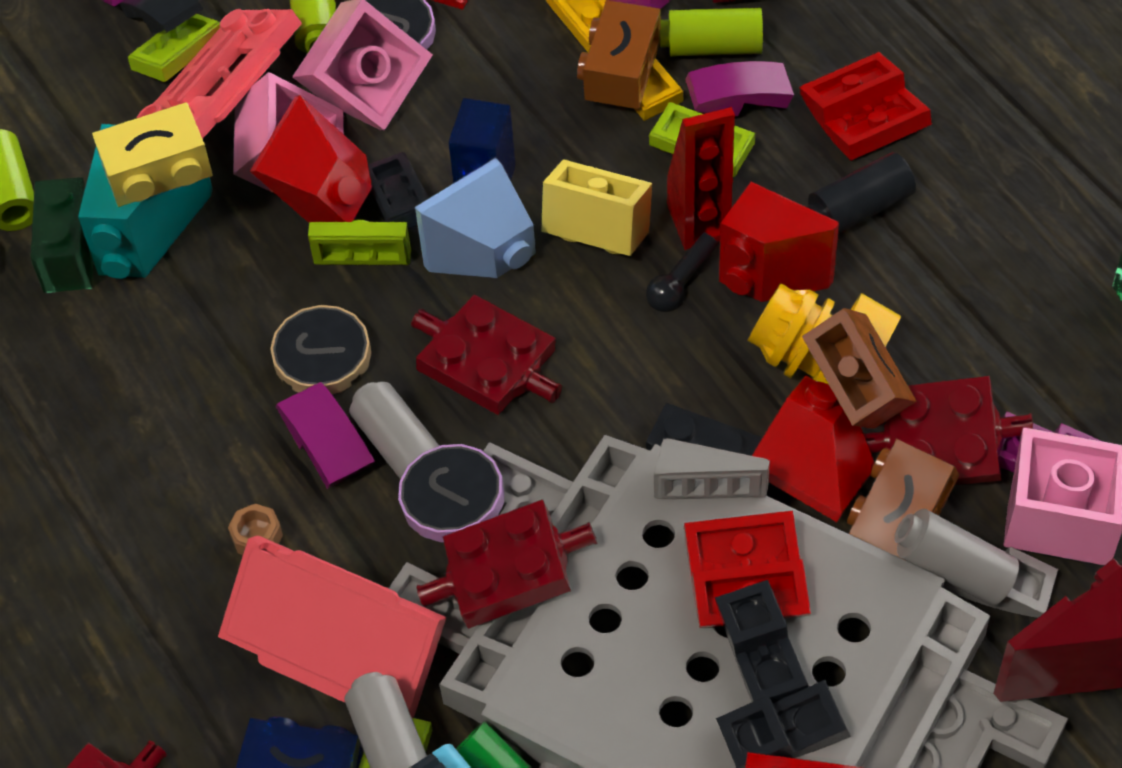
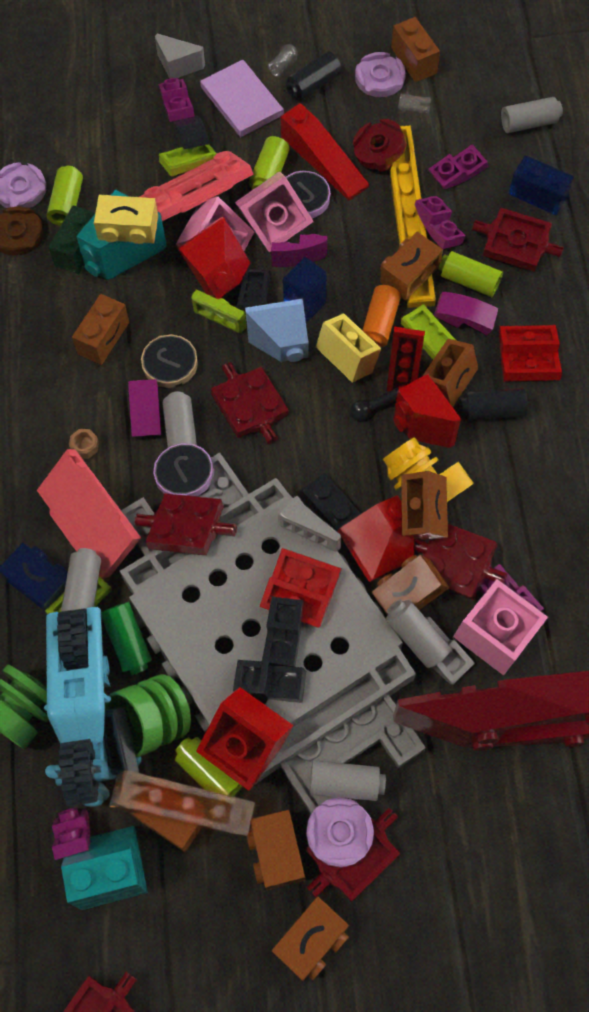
camera: 25 degrees right, 10 degrees up
none -> dark orange brick [72,294,129,365]
none -> magenta slope [271,234,327,267]
none -> orange brick [362,285,401,347]
none -> dark orange brick [422,338,478,407]

